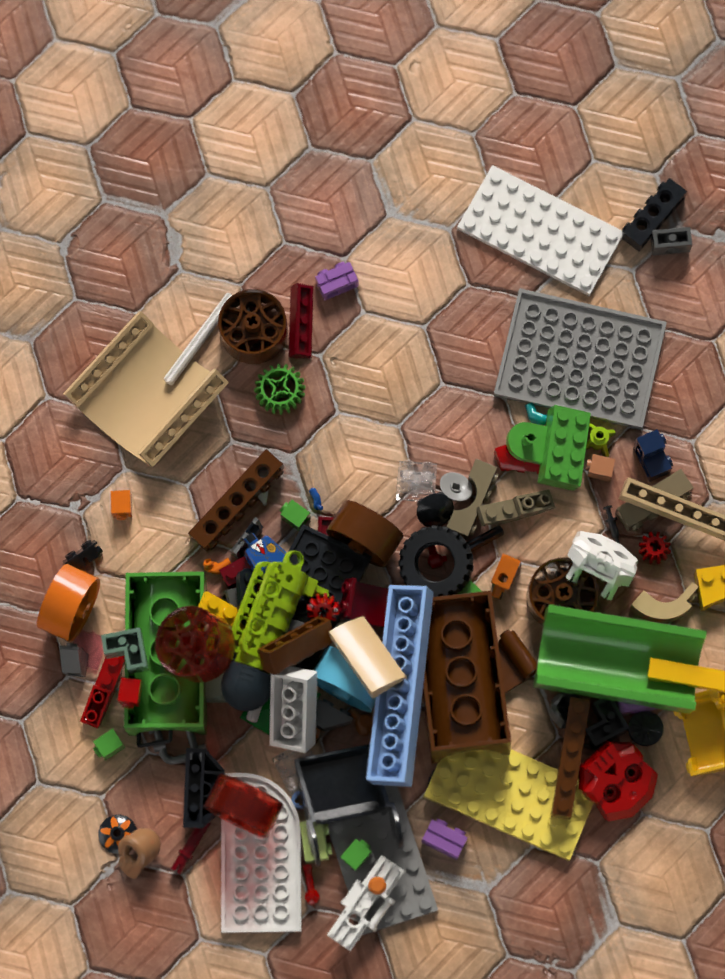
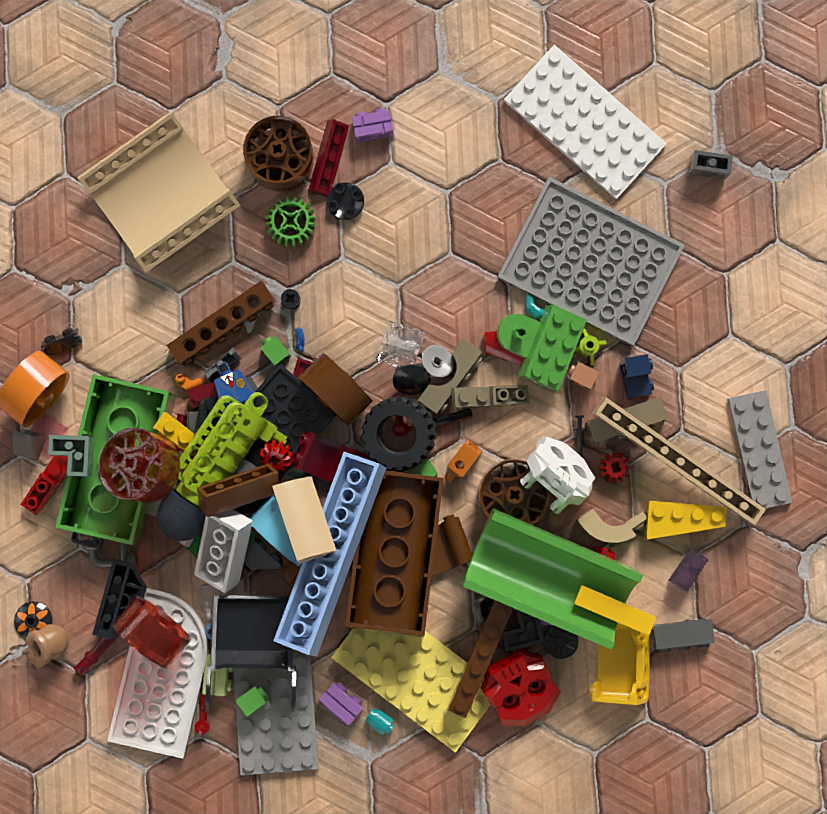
camera: 10 degrees right, 10 degrees up
bright green brick [93,728,125,761] -> none
orange brick [111,490,132,520] -> none
red brick [118,677,143,709] -> none
white axle [164,293,232,385] -> none
white piece [327,855,405,951] -> none
black brick [622,178,687,252] -> none
none -> black wheel [281,289,301,310]
none -> black dish [327,182,364,220]
none -> teal brick [365,708,395,736]

